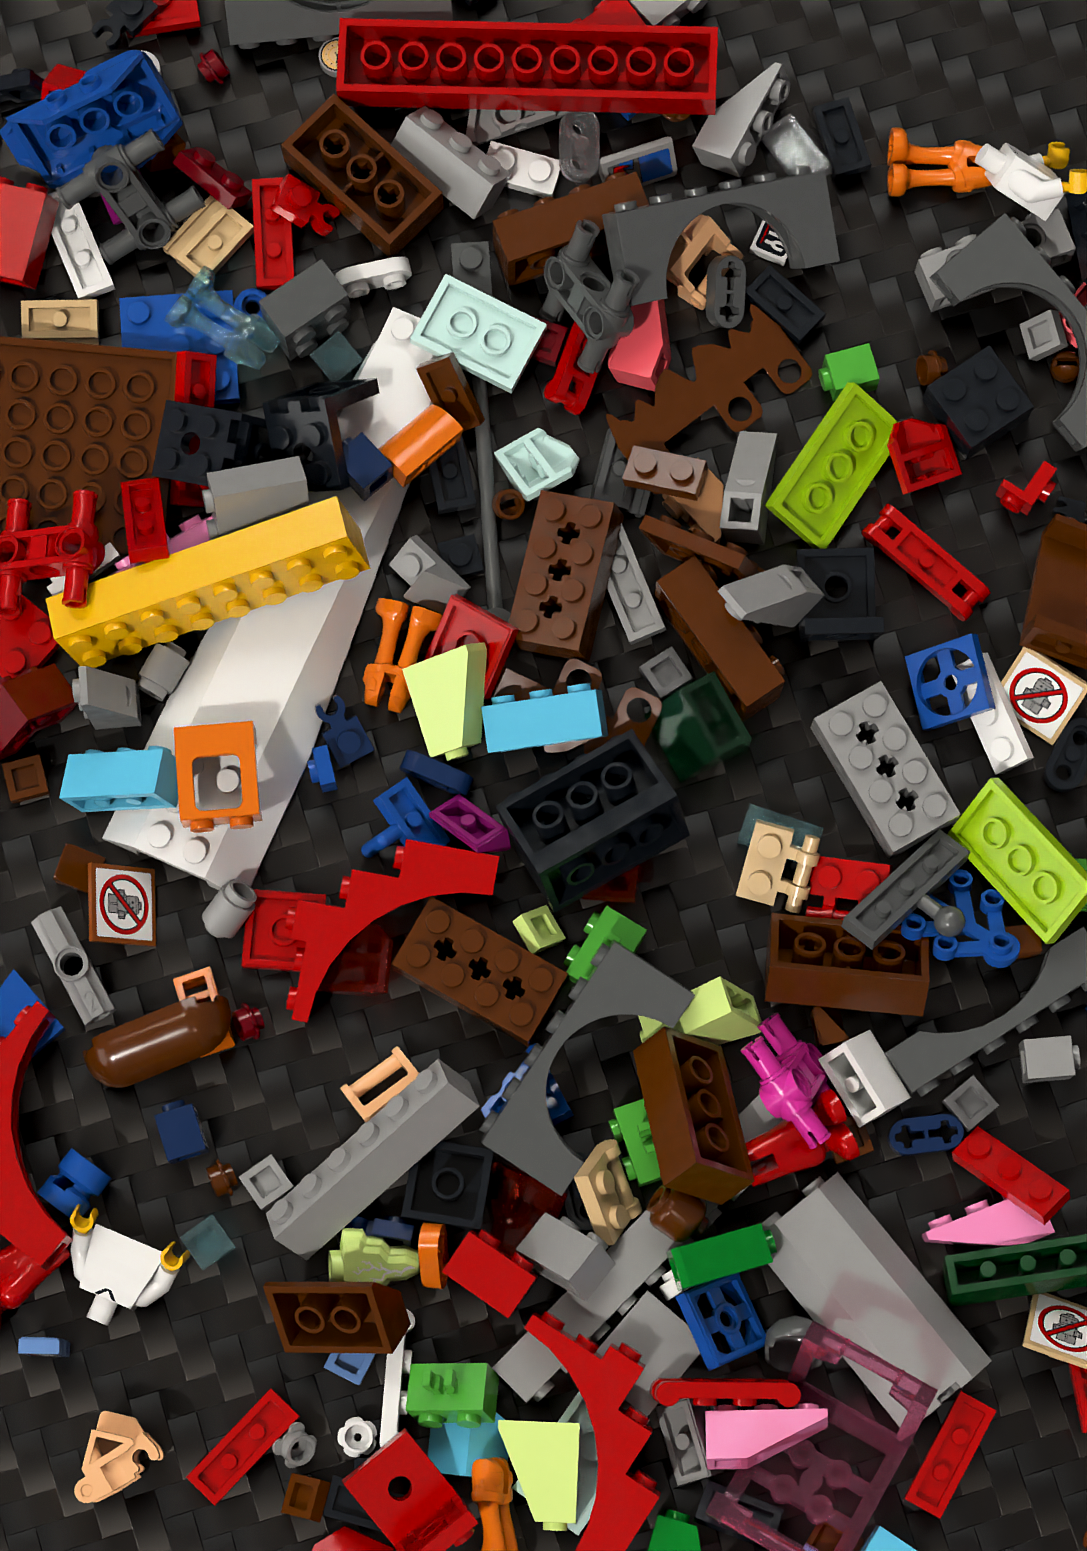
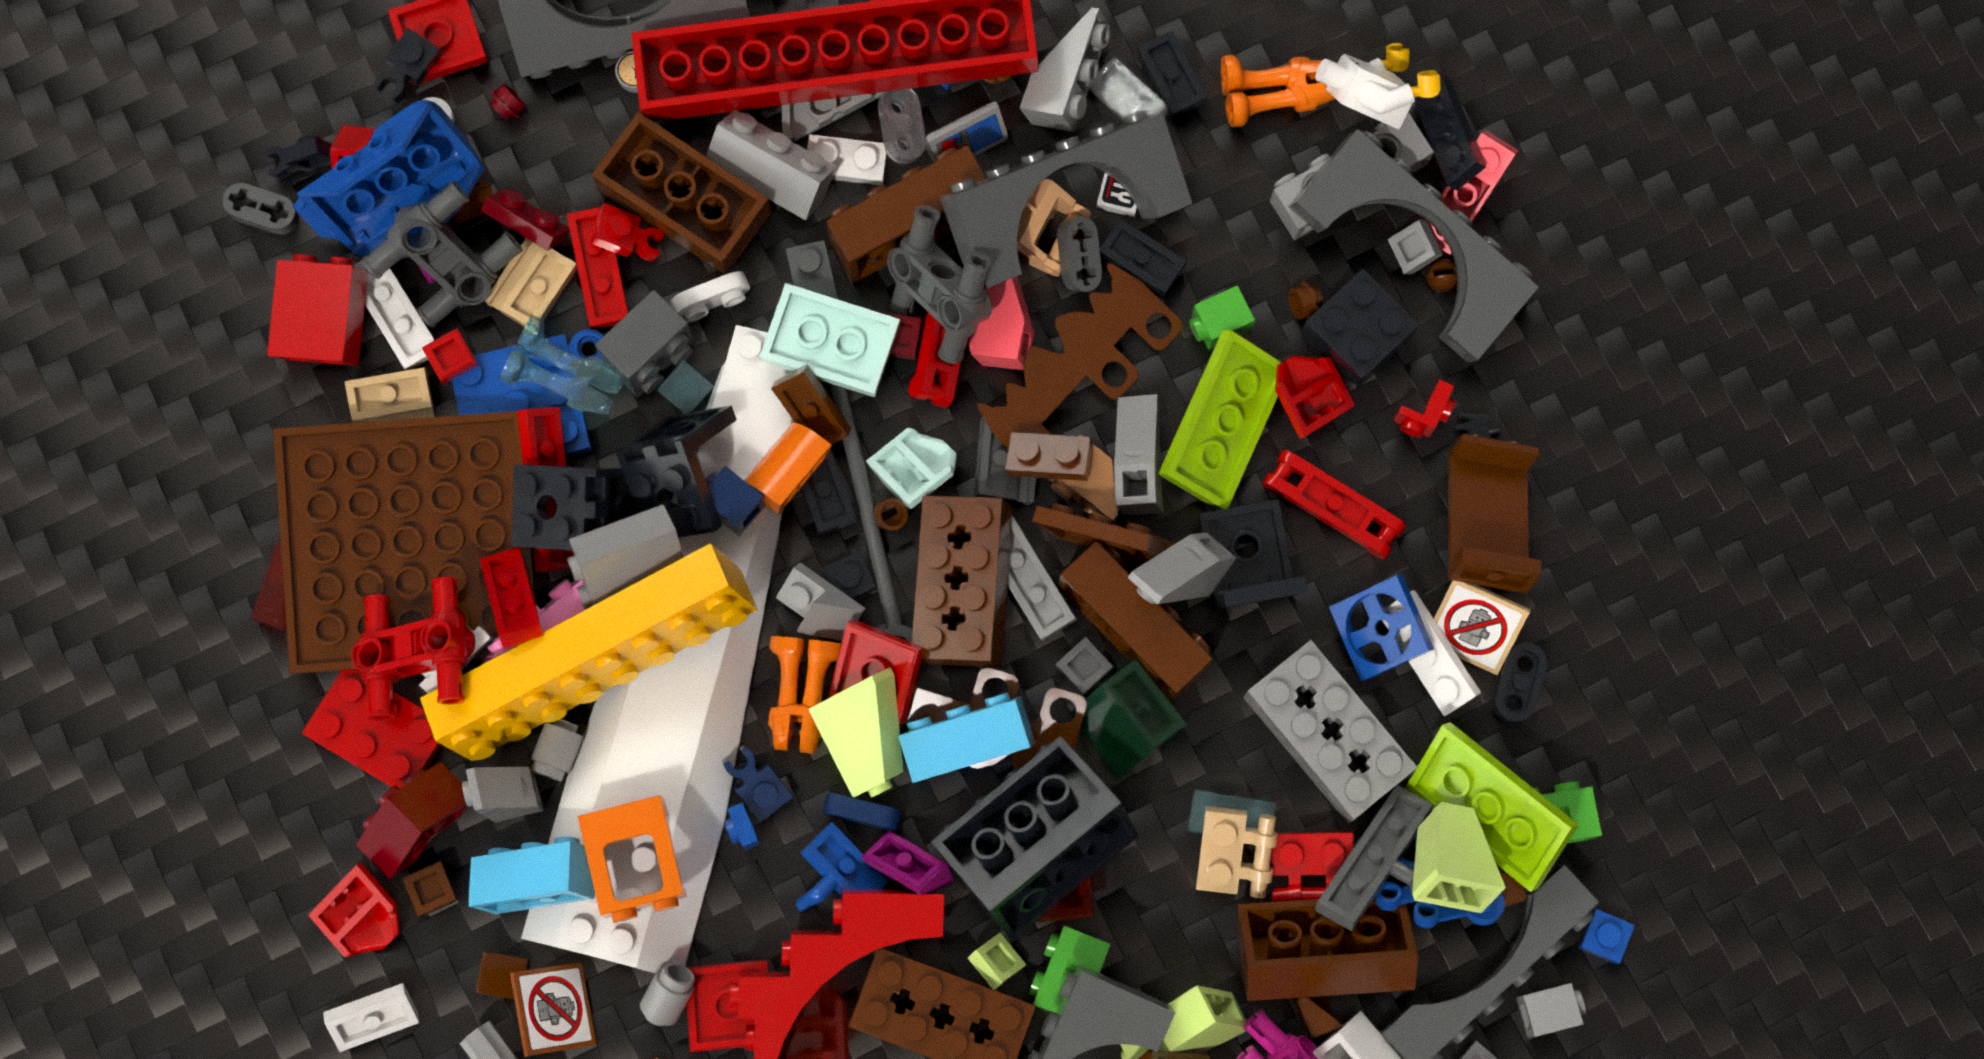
camera: 10 degrees left, 0 degrees up
none -> red tile [422,328,478,385]
none -> yellowish green slope [1412,802,1506,913]

